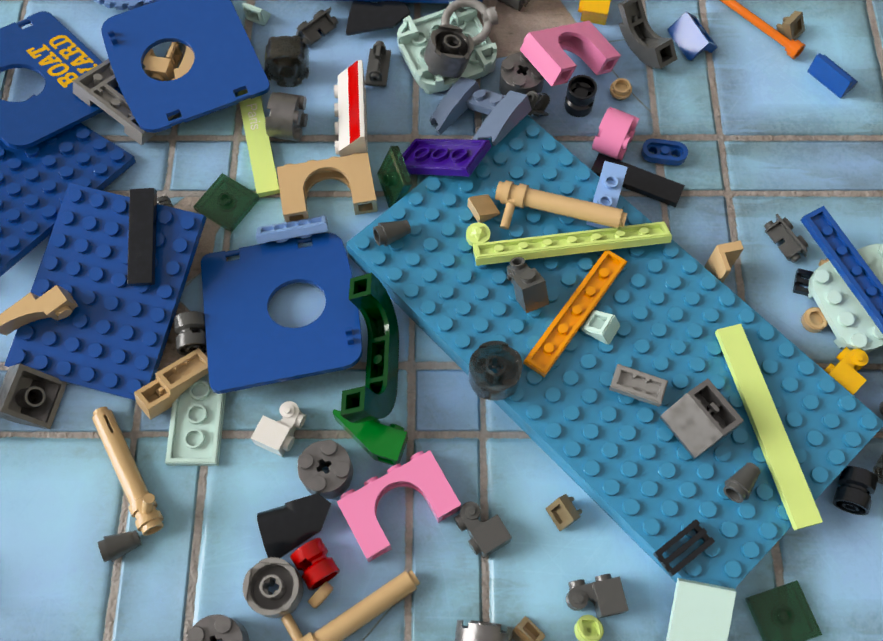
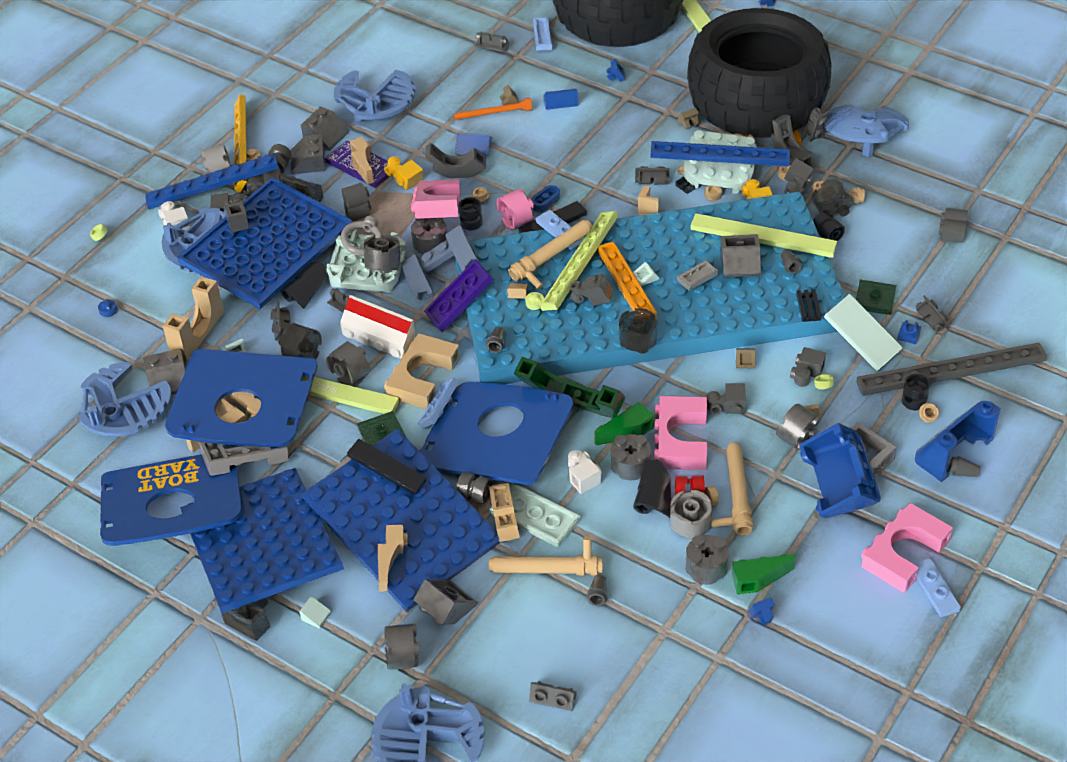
camera: 55 degrees left, 20 degrees down
clear green plate [377,146,412,208] -> none

